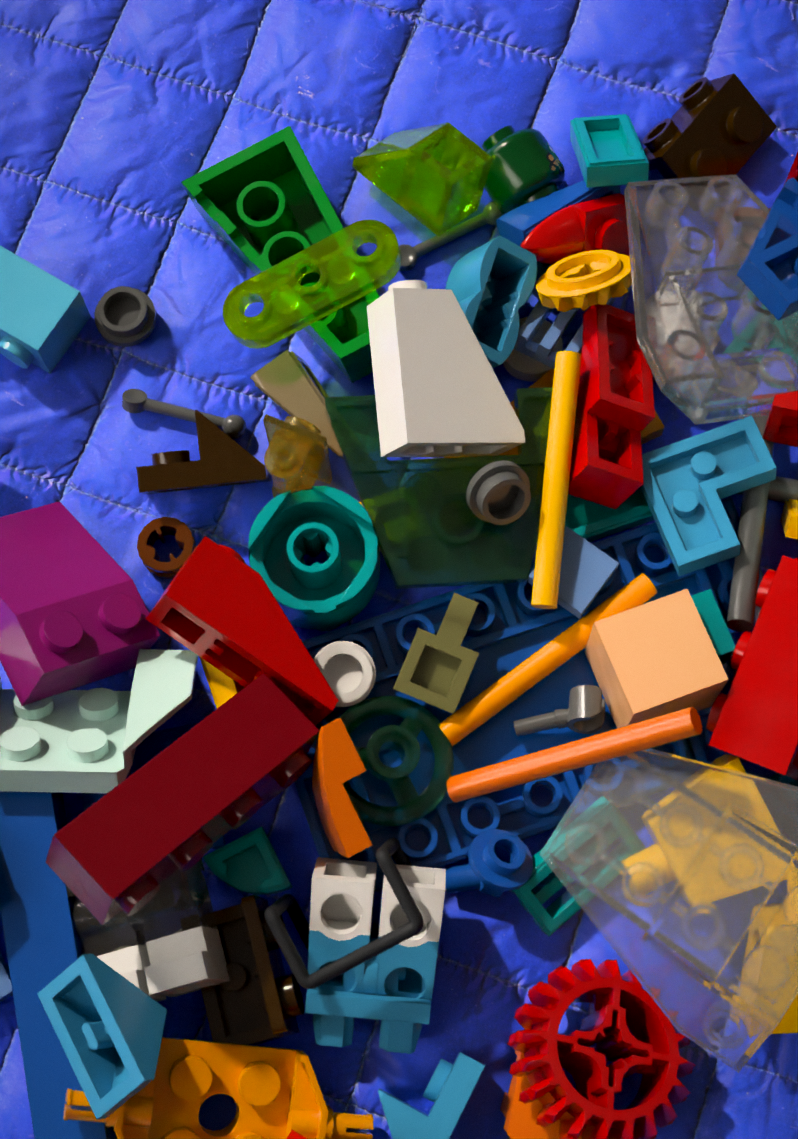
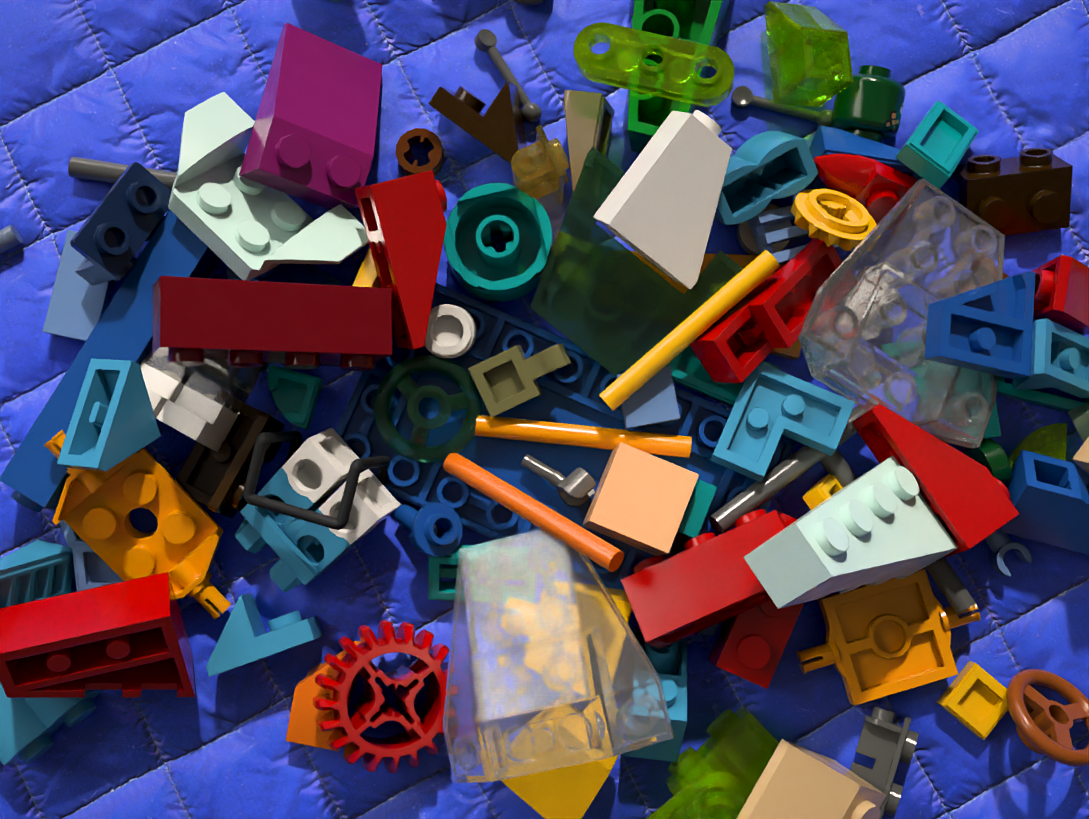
camera: 40 degrees right, 10 degrees up
orange slope [312,718,372,858] -> none
dark grey plate [466,460,531,525] -> none

